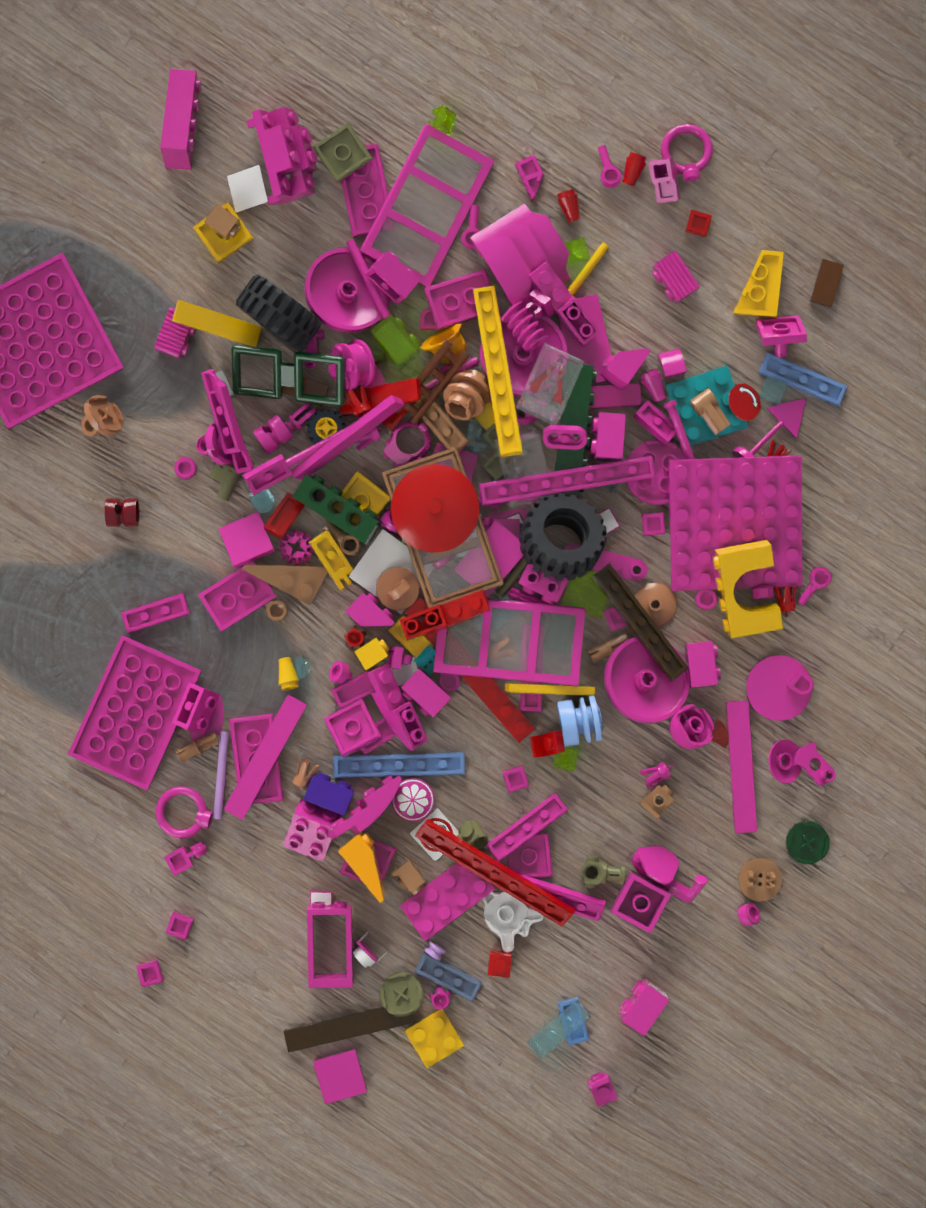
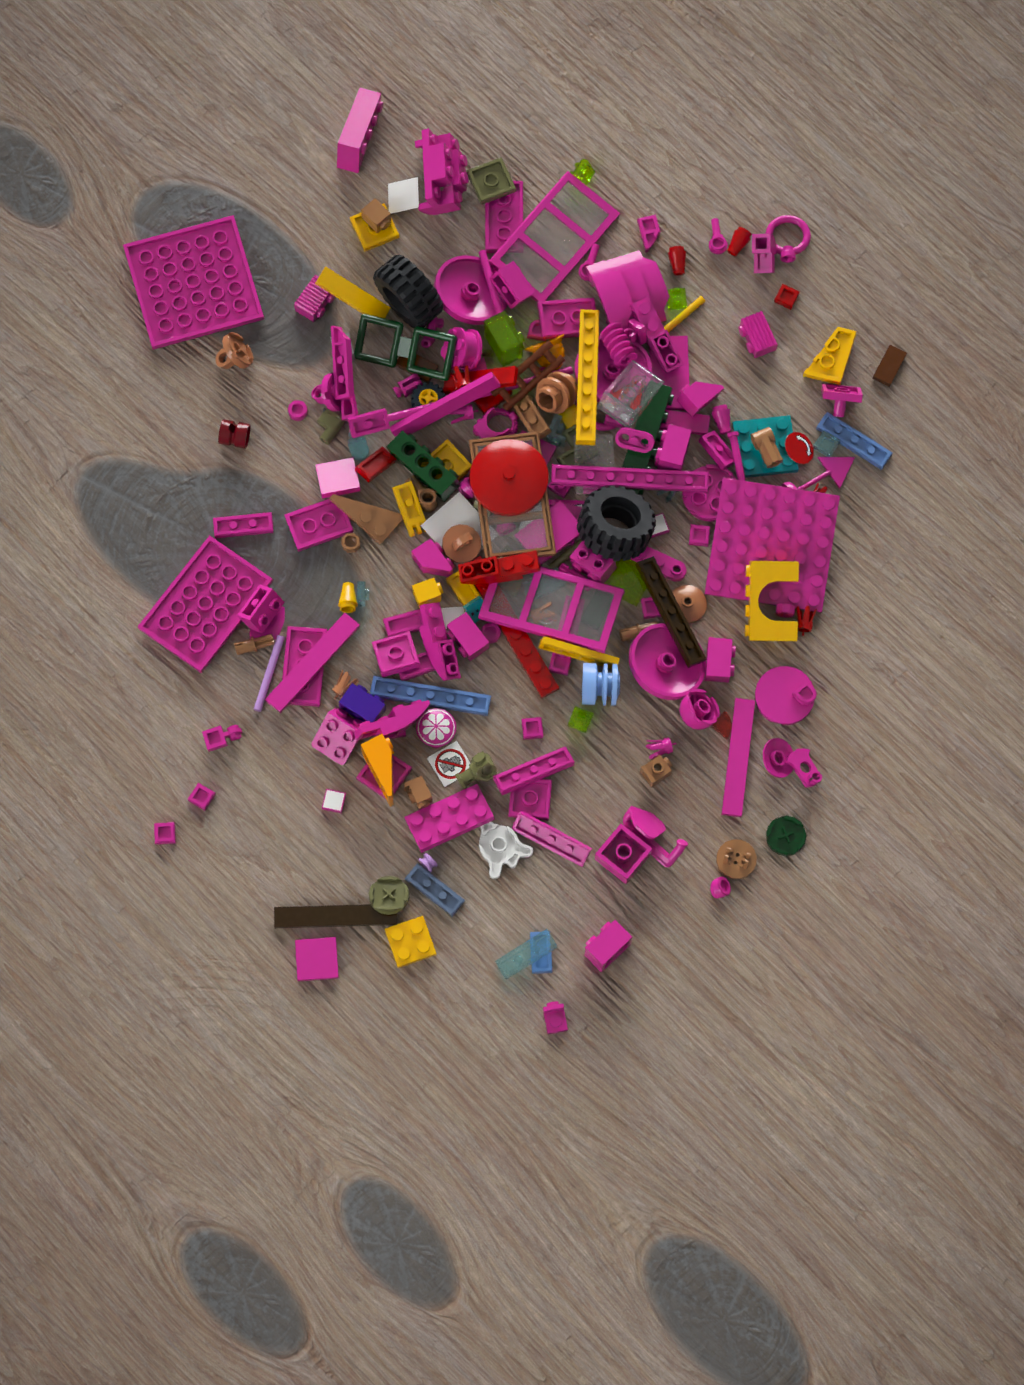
camera: 10 degrees right, 15 degrees down
dark pink piece [156,786,213,839] -> none
dark pink wheel [253,414,294,455] -> none
dark pink gear [279,530,314,565] -> none
dark pink window [307,901,354,988] -> none
dark pink tile [329,661,352,684] -> none
red piece [344,626,367,649] -> none
piece [353,931,387,968] -> none
dark pink tile [388,646,412,670] -> none
red tile [415,818,575,927] -> none
dark pink piece [429,985,452,1010] -> none
red brick [487,950,512,978] -> none
red bracket [530,730,566,758] -> none
olive connector [581,856,625,888] -> none
dark pink brick [657,349,687,379] -> none
dark pink tile [695,589,717,610] -> none
dark pink plate [797,567,831,606] -> none

